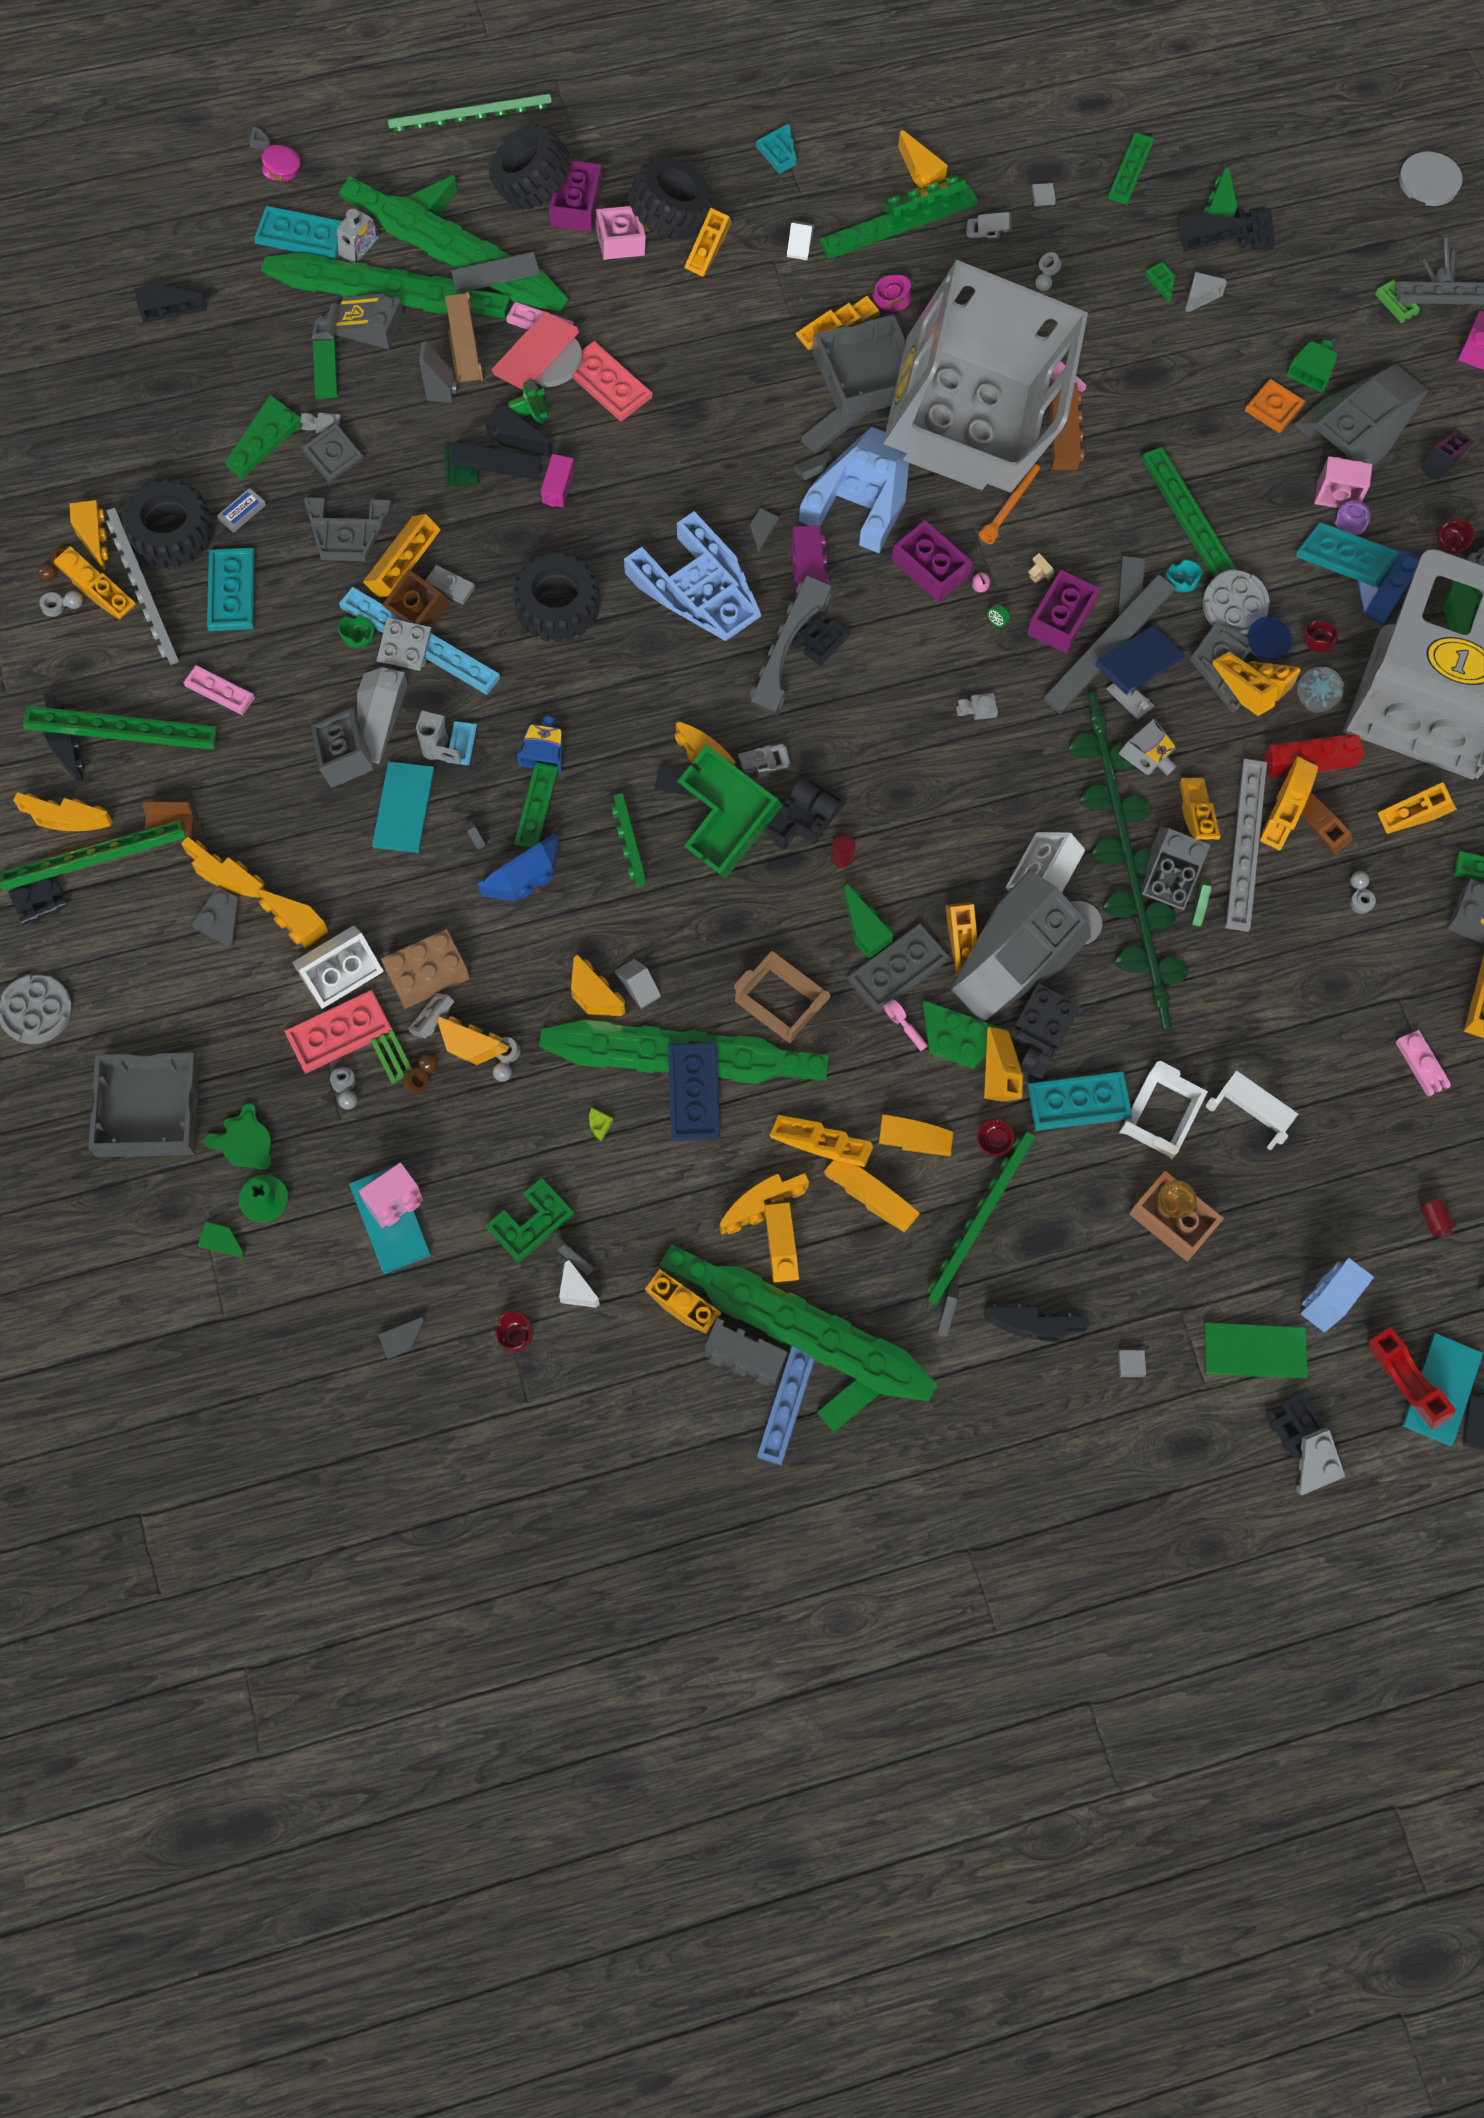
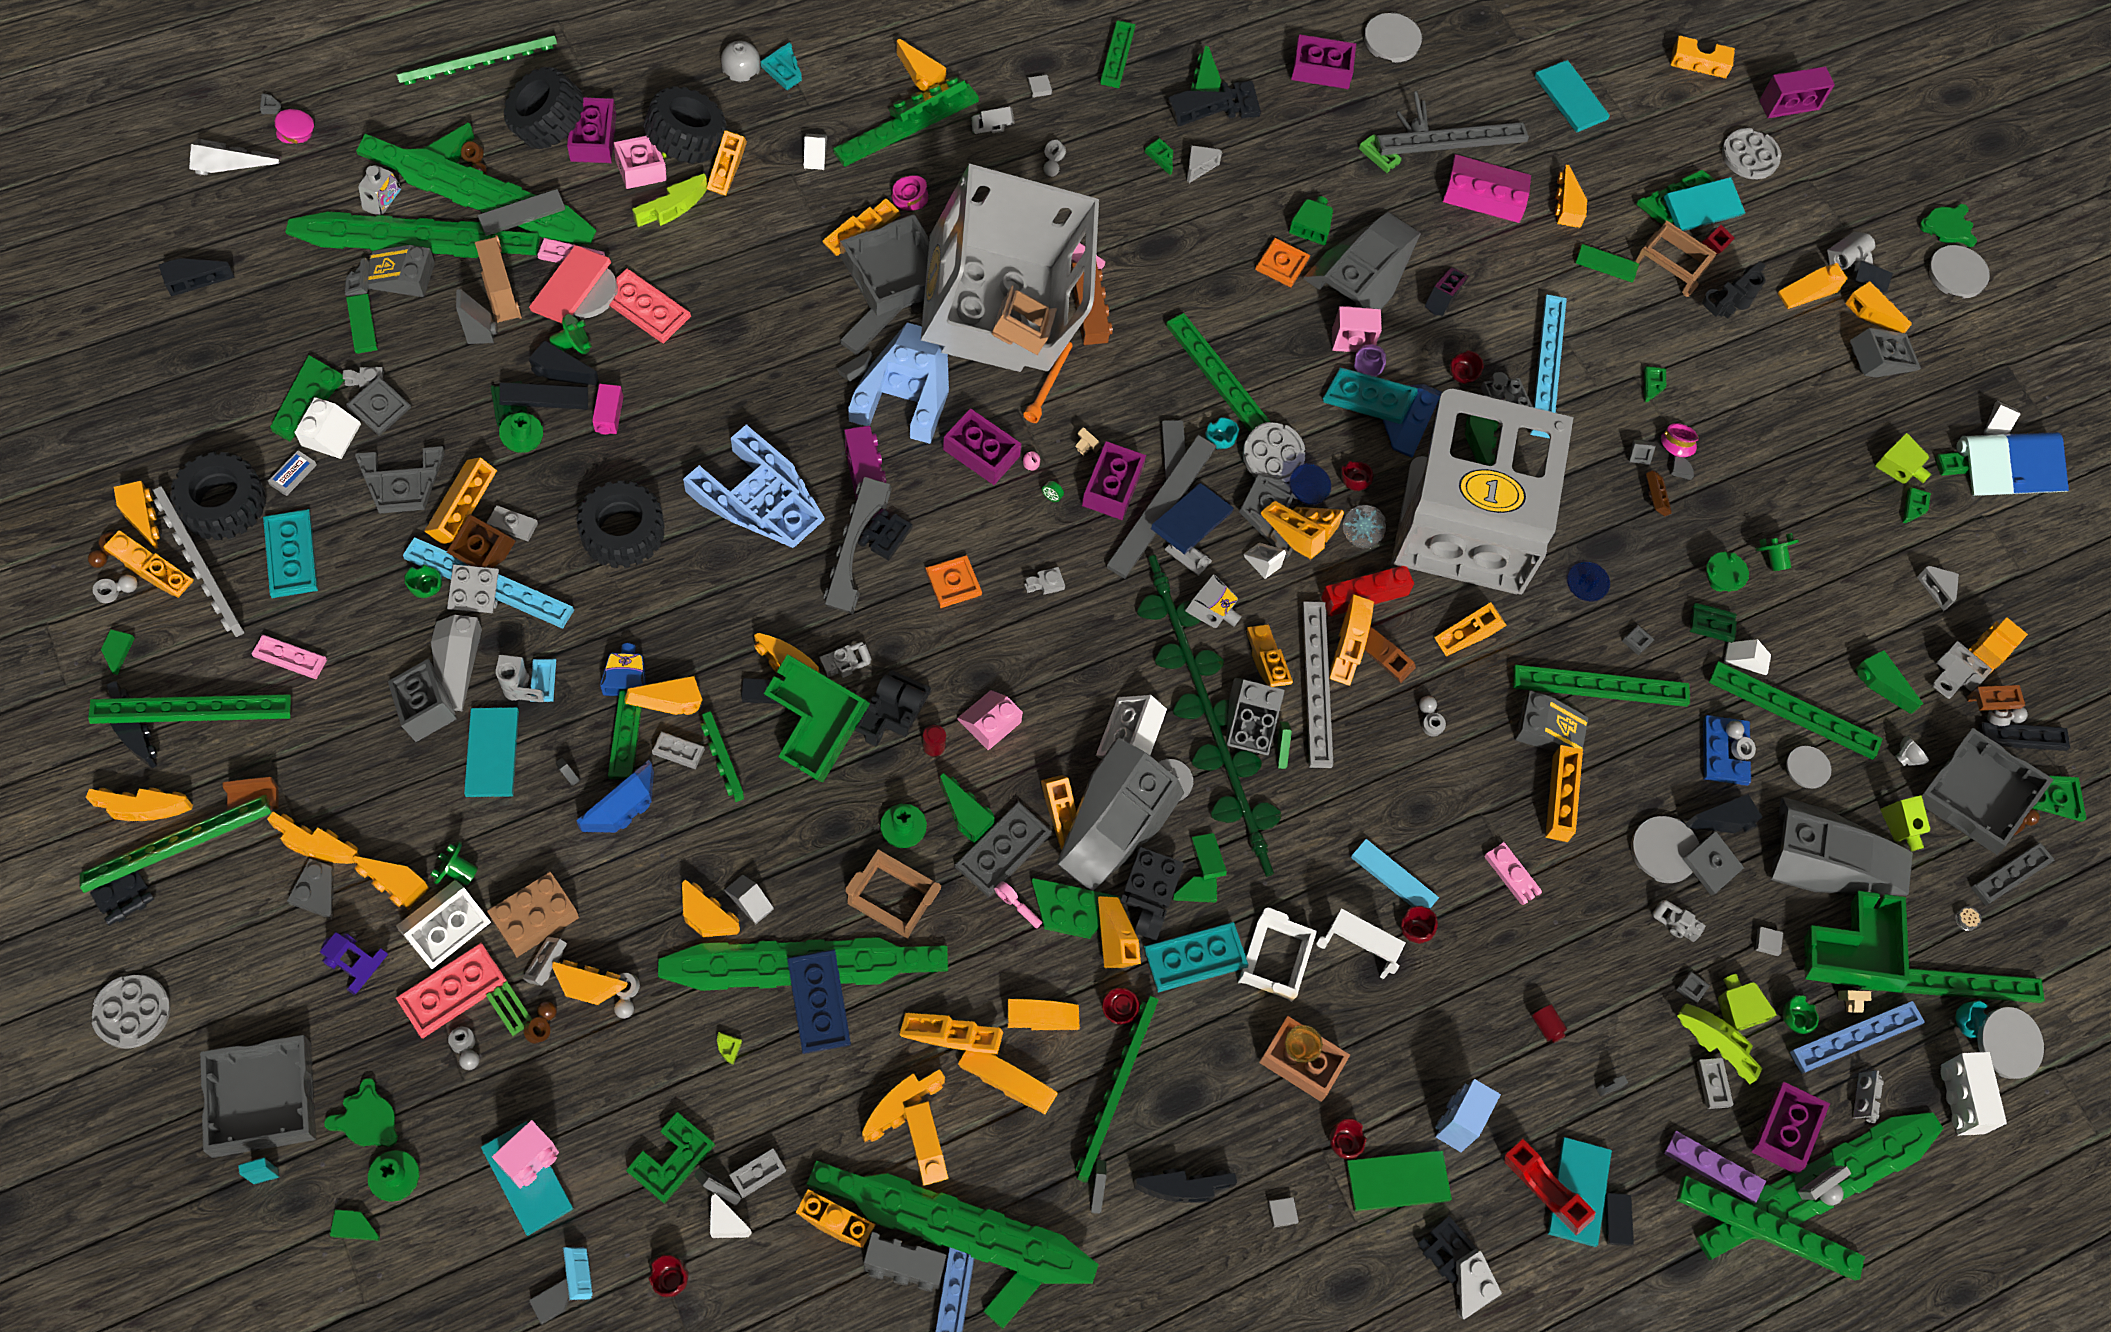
camera: 15 degrees left, 5 degrees down
teal tile [254,206,343,260] -> none
dark grey tile [750,508,780,552] -> none
none -> green tile [101,629,135,675]
none -> wedge [189,139,282,175]
none -> teal tile [238,1158,279,1184]
none -> white slope [295,397,361,459]
none -> dark purple tile [320,932,388,995]
none -> green piece [430,841,478,886]
none -> reddish brown plate [461,141,487,175]
none -> green piece [499,412,543,453]
none -> medium azure tile [563,1247,592,1300]
none -> light orange slope [624,676,702,715]
none -> lime slope [632,174,707,227]
none -> light grey plate [652,731,705,769]
none -> light grey cylinder [721,41,761,82]
none -> light grey plate [730,1149,786,1198]
none -> green piece [880,804,927,848]
none -> orange tile [926,555,982,608]
none -> bright pink slope [957,690,1023,750]
none -> medium nougat piece [991,285,1057,356]
none -> green tile [1173,877,1217,903]
none -> green tile [1191,833,1227,880]
none -> white slope [1243,543,1286,579]
none -> magenta brick [1291,34,1356,89]
none -> dark red hair [1329,1118,1367,1159]
none -> medium azure tile [1351,839,1439,908]
none -> dark red hair [1401,906,1438,944]

